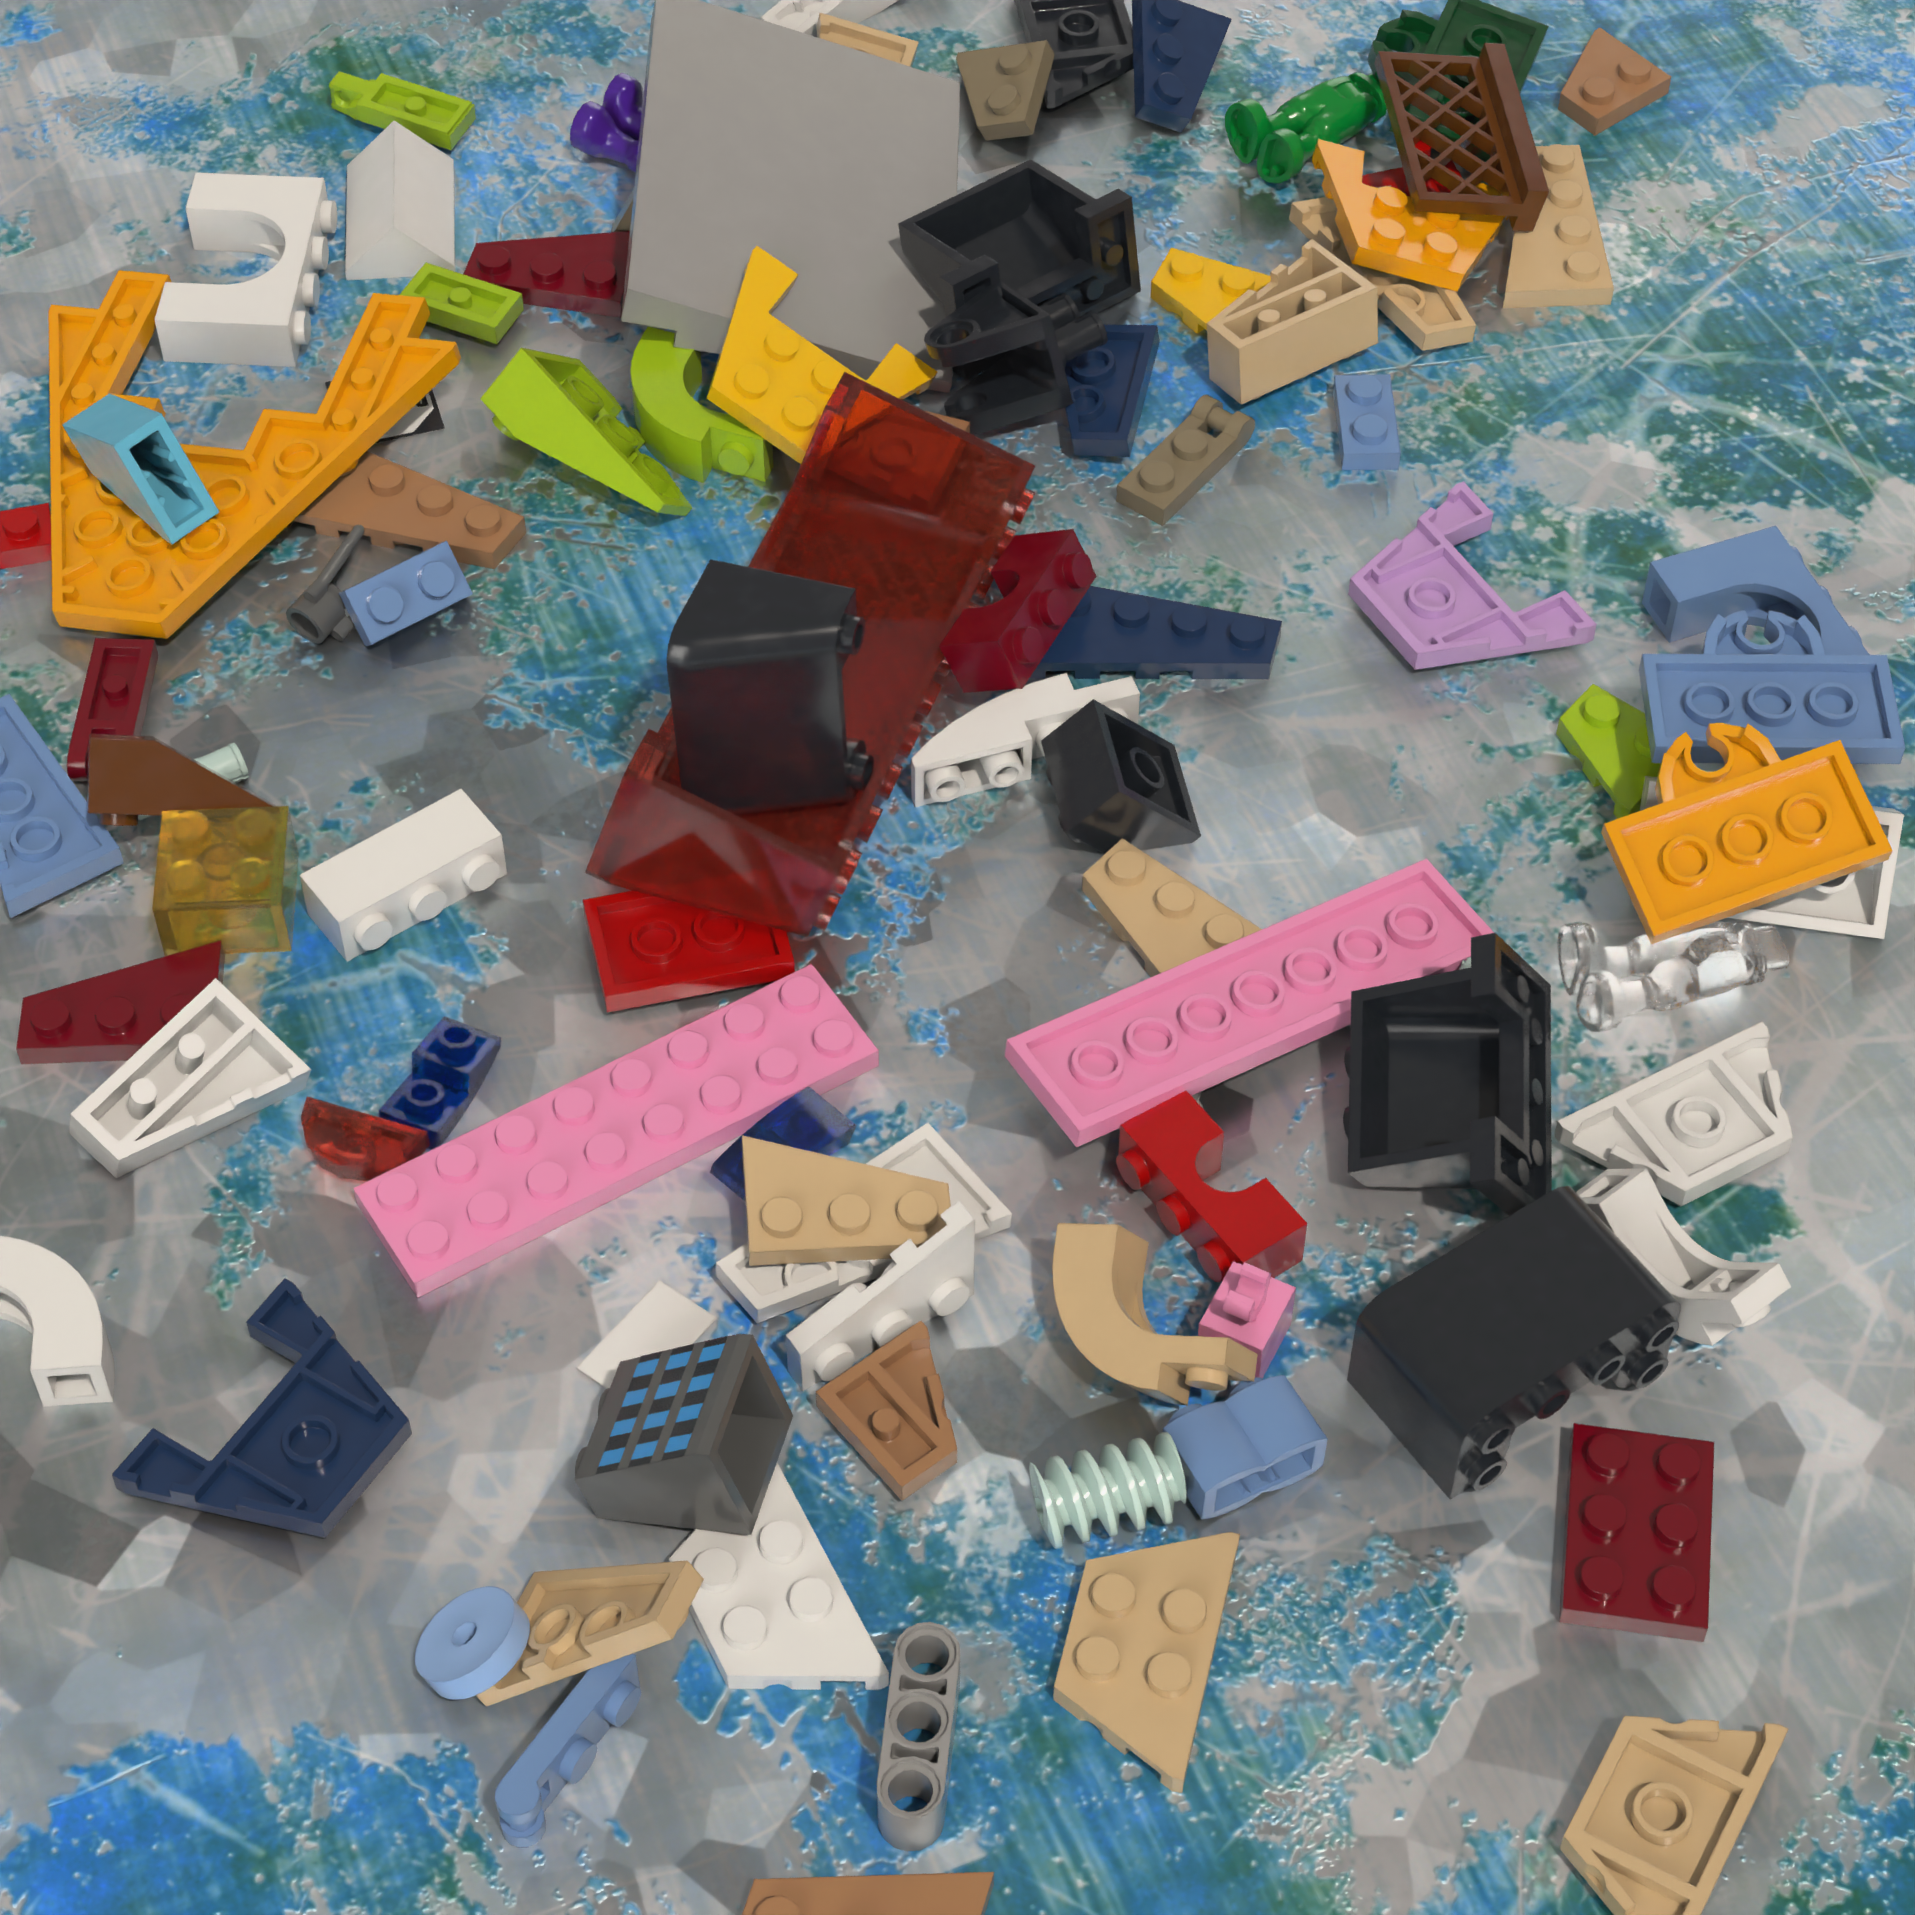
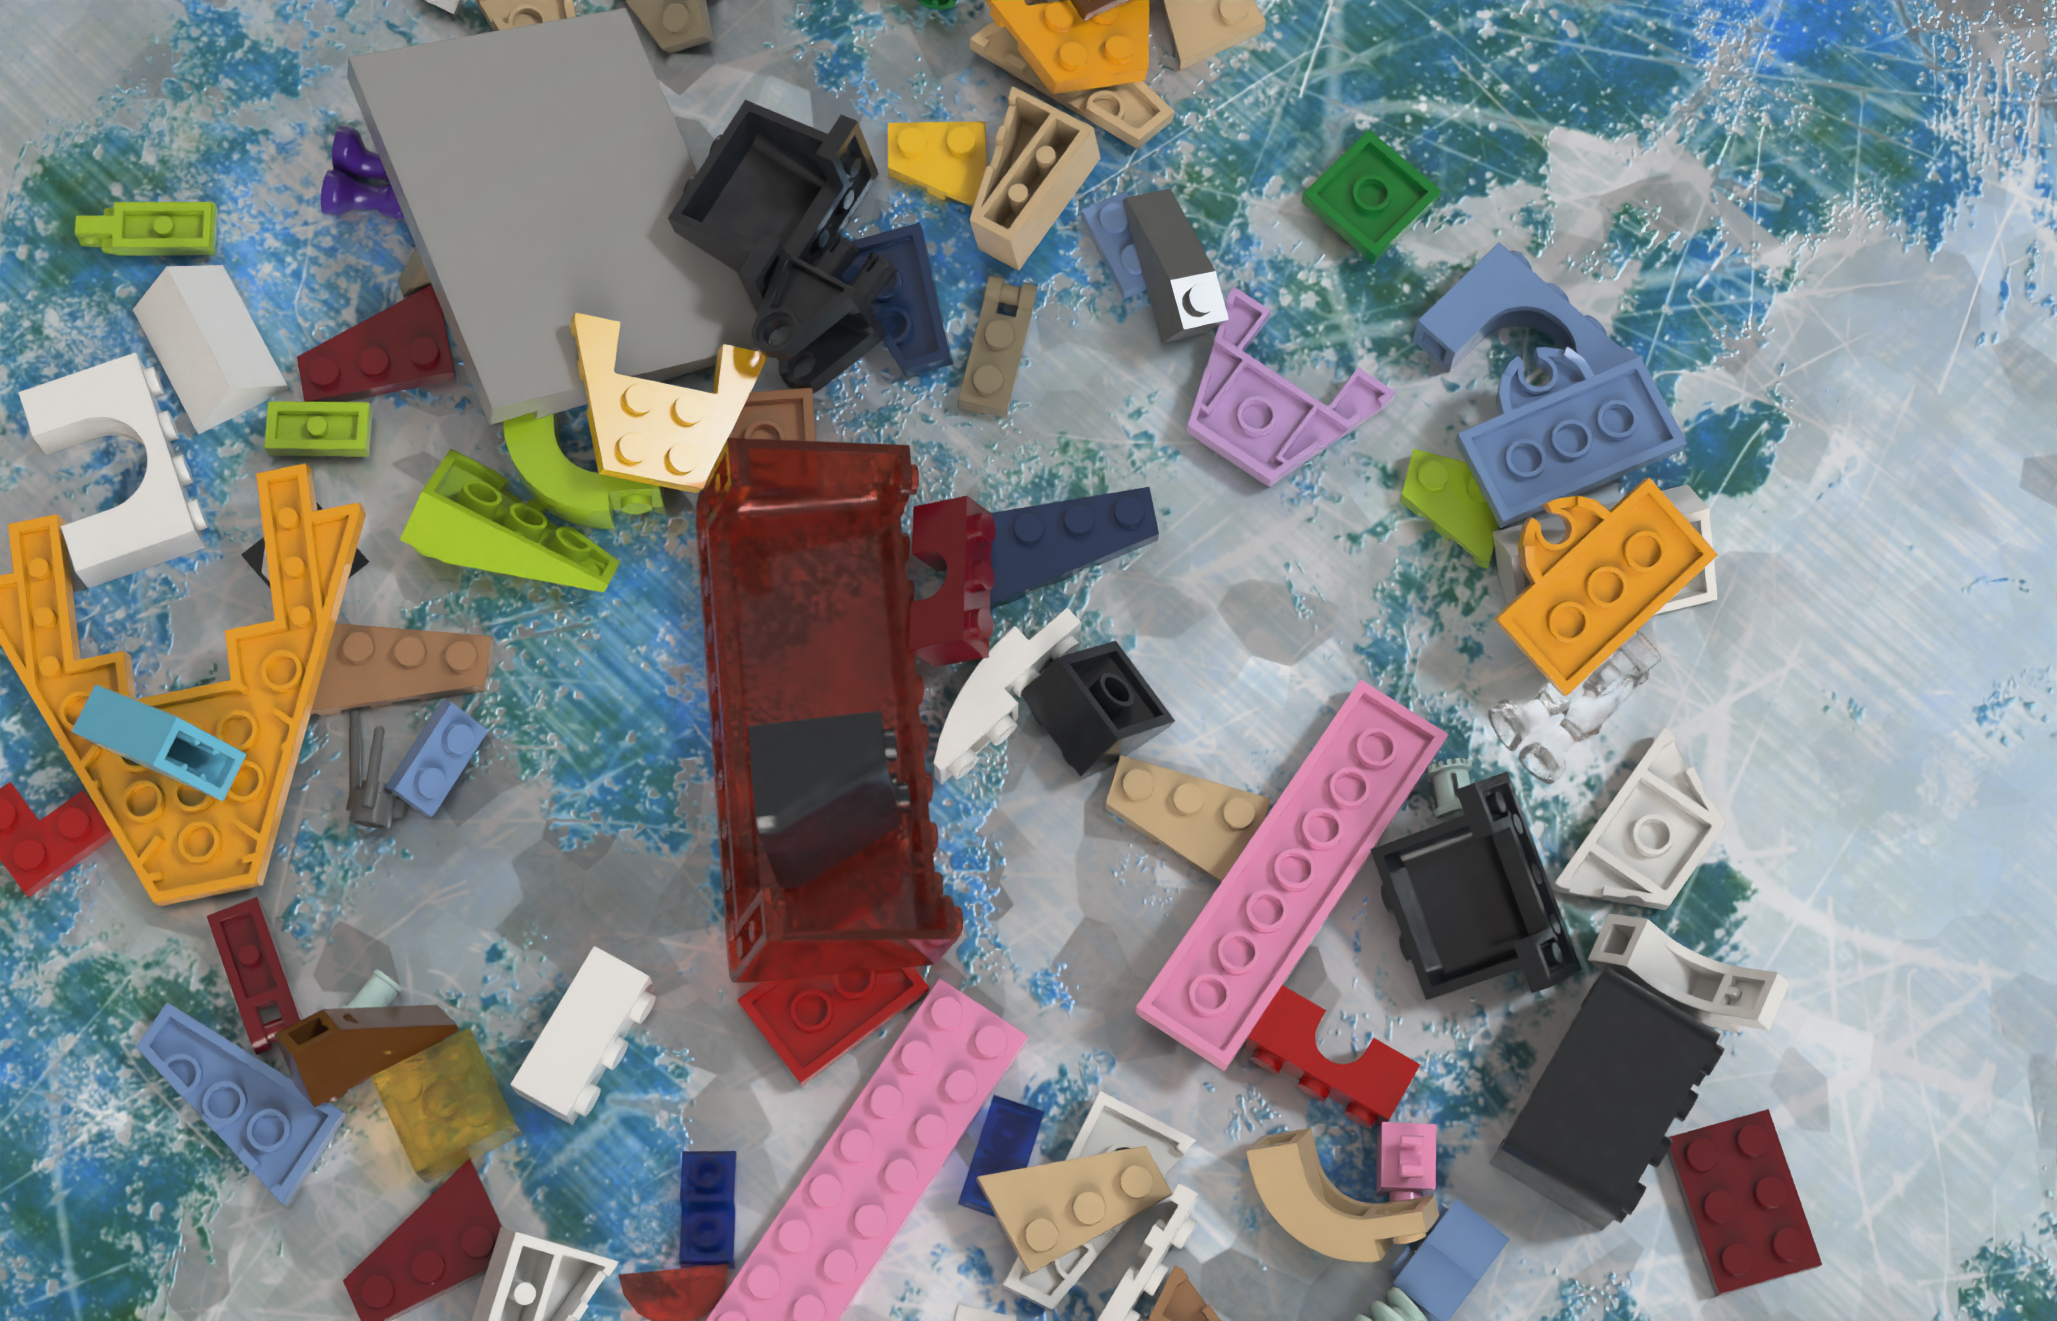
camera: 25 degrees left, 20 degrees up
none -> dark grey slope [1122,189,1229,343]
none -> green plate [1301,130,1442,264]

